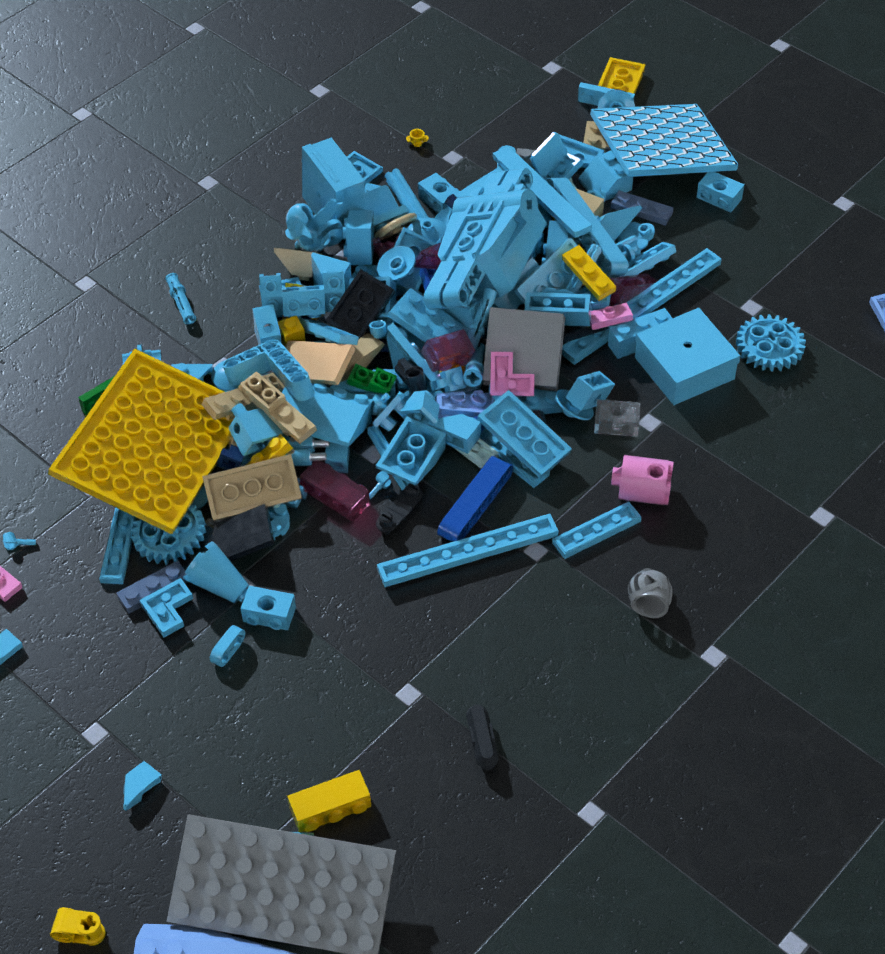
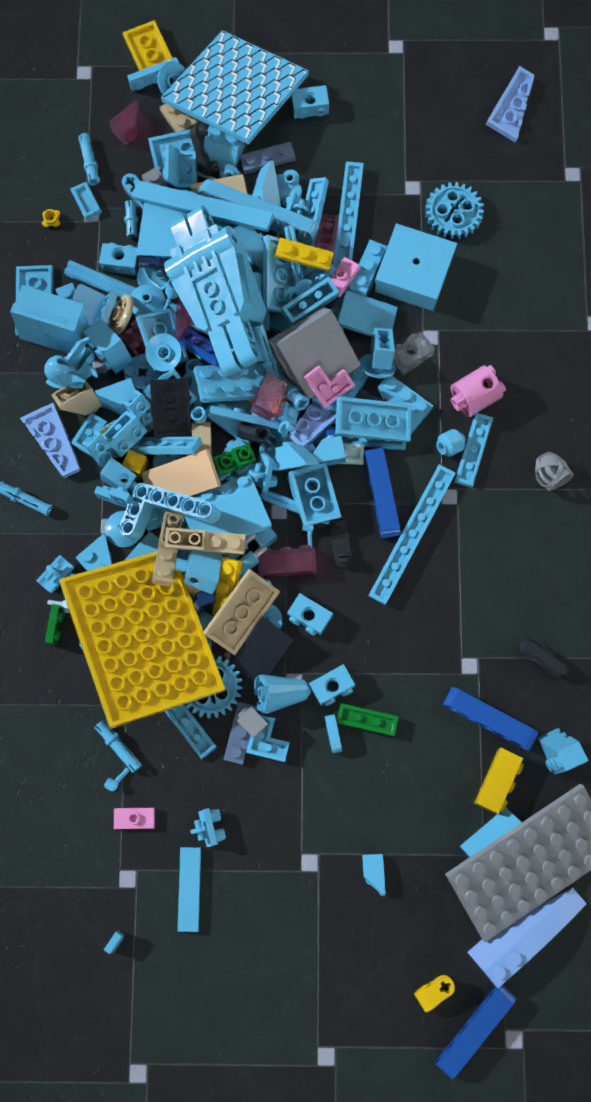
camera: 40 degrees left, 25 degrees up
none -> light blue wing [20,403,82,478]
none -> medium azure tile [70,181,102,220]
none -> medium azure pin [78,133,100,185]
none -> medium azure plate [94,486,131,508]
none -> medium azure pin [94,720,142,773]
none -> clear pink slope [109,100,140,145]
none -> medium azure pin [124,200,139,239]
none -> black piece [189,124,219,176]
none -> medium azure hips [190,808,226,847]
none -> light grey brick [237,707,268,739]
none -> medium azure brick [287,593,333,636]
none -> green plate [336,703,399,737]
none -> medium azure tile [337,290,398,337]
none -> medium azure wing [377,376,433,435]
none -> medium azure head [436,429,465,457]
none -> blue beam [443,687,538,751]
none -> medium azure wedge [537,728,588,774]

